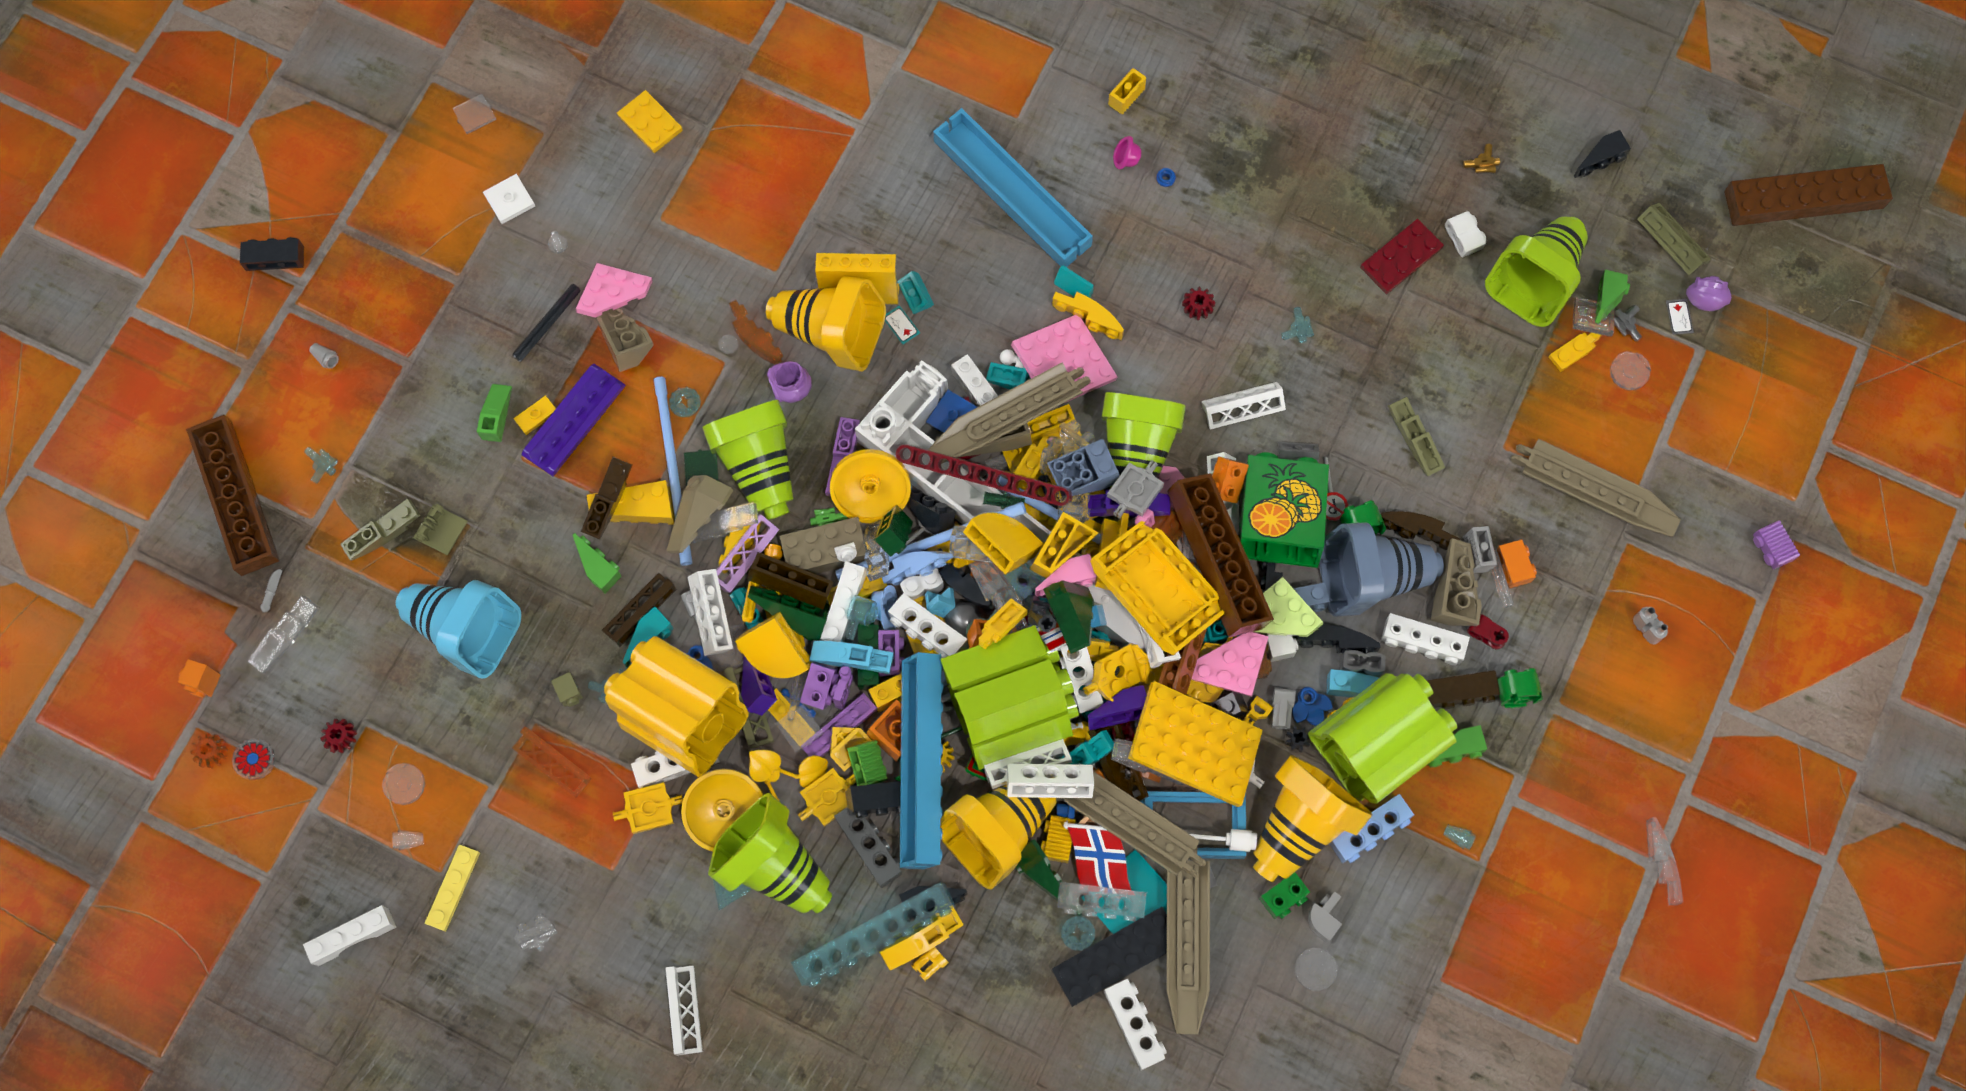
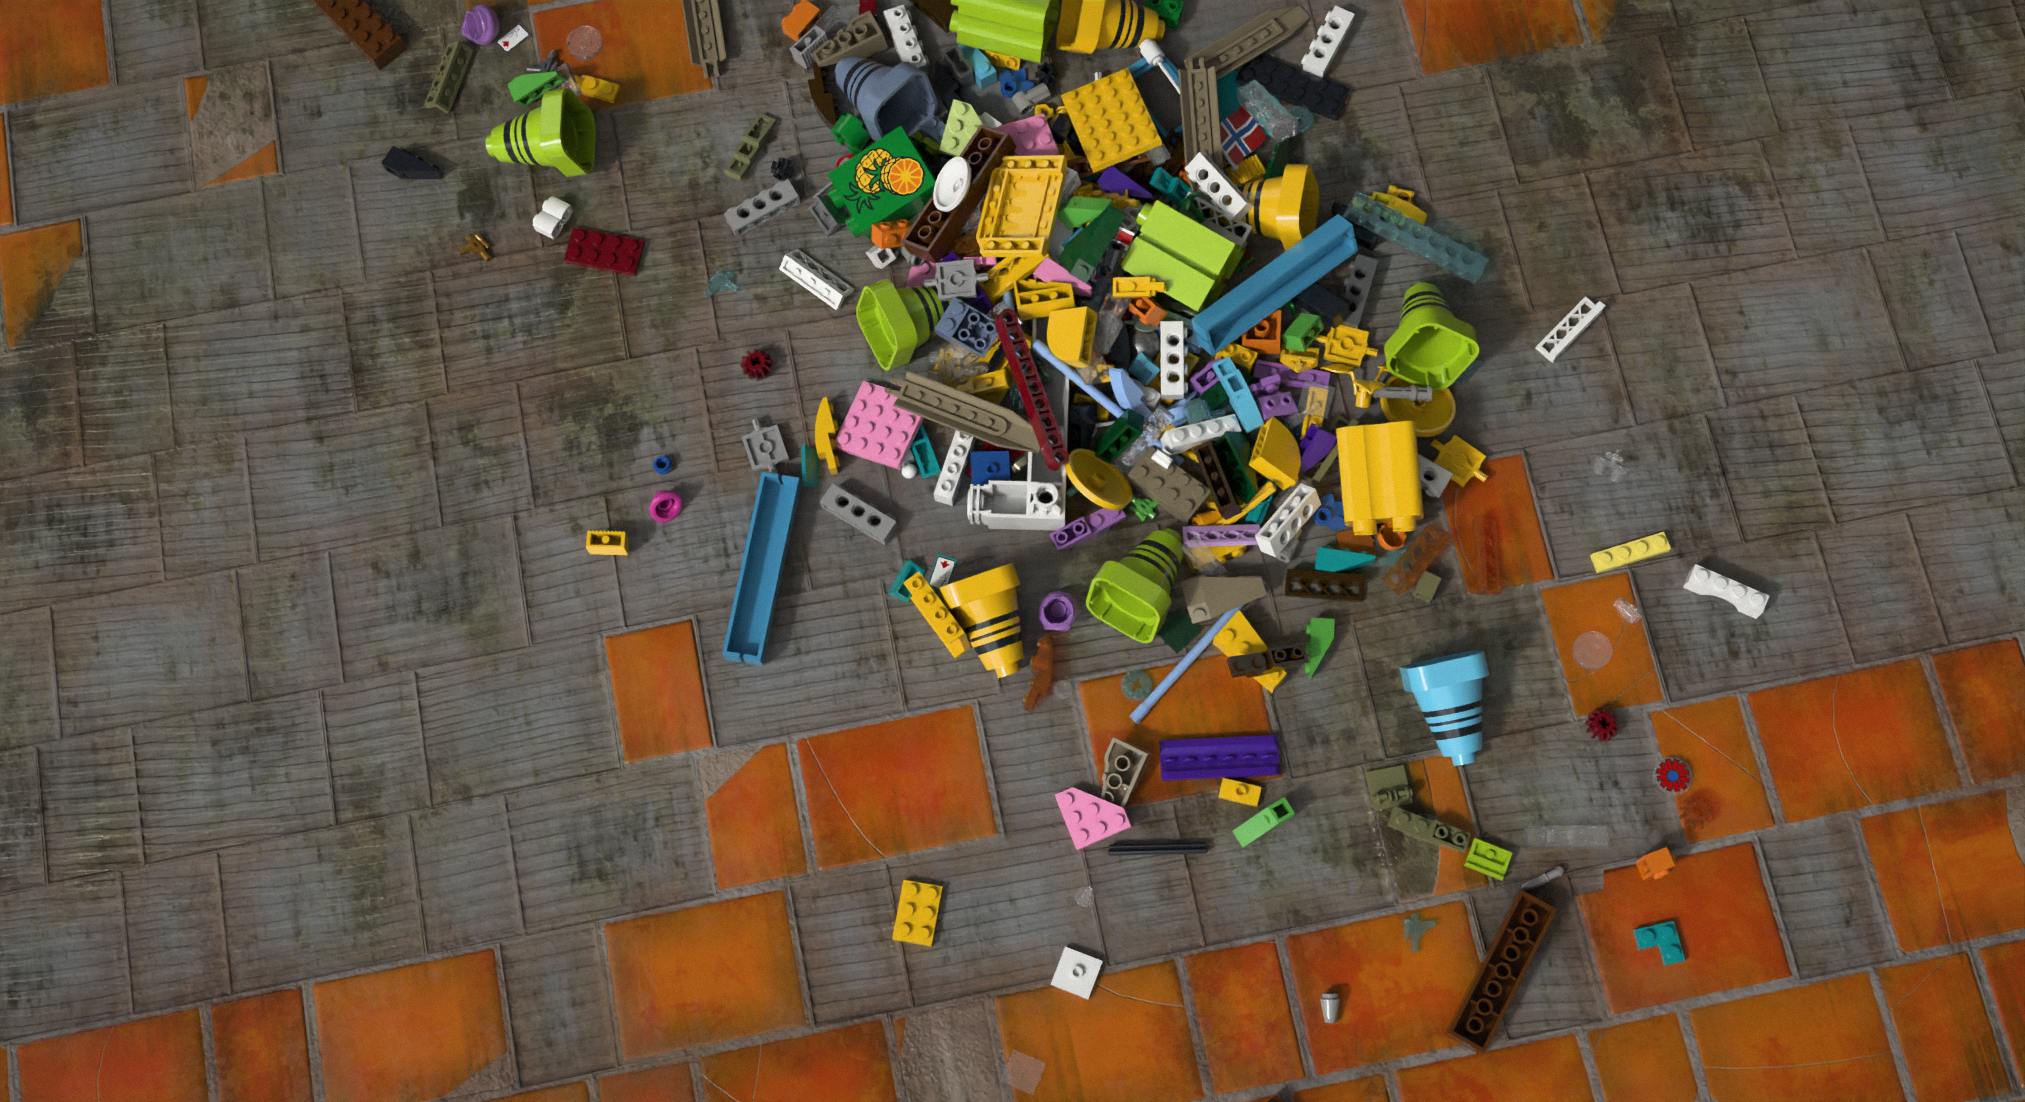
camera: 125 degrees left, 0 degrees up
none -> light grey brick [724,179,801,238]
none -> light grey plate [742,418,789,474]
none -> black gear [771,158,794,181]
none -> light grey brick [820,484,898,545]
none -> lime plate [912,131,942,157]
none -> white dish [933,157,971,212]
none -> bright green slope [1057,196,1114,230]
none -> green plant [1176,192,1206,224]
none -> light grey pin [1373,385,1432,402]
none -> clear orange fence [1382,524,1452,595]
none -> lime plate [1464,838,1512,881]
none -> teal plate [1633,921,1686,966]

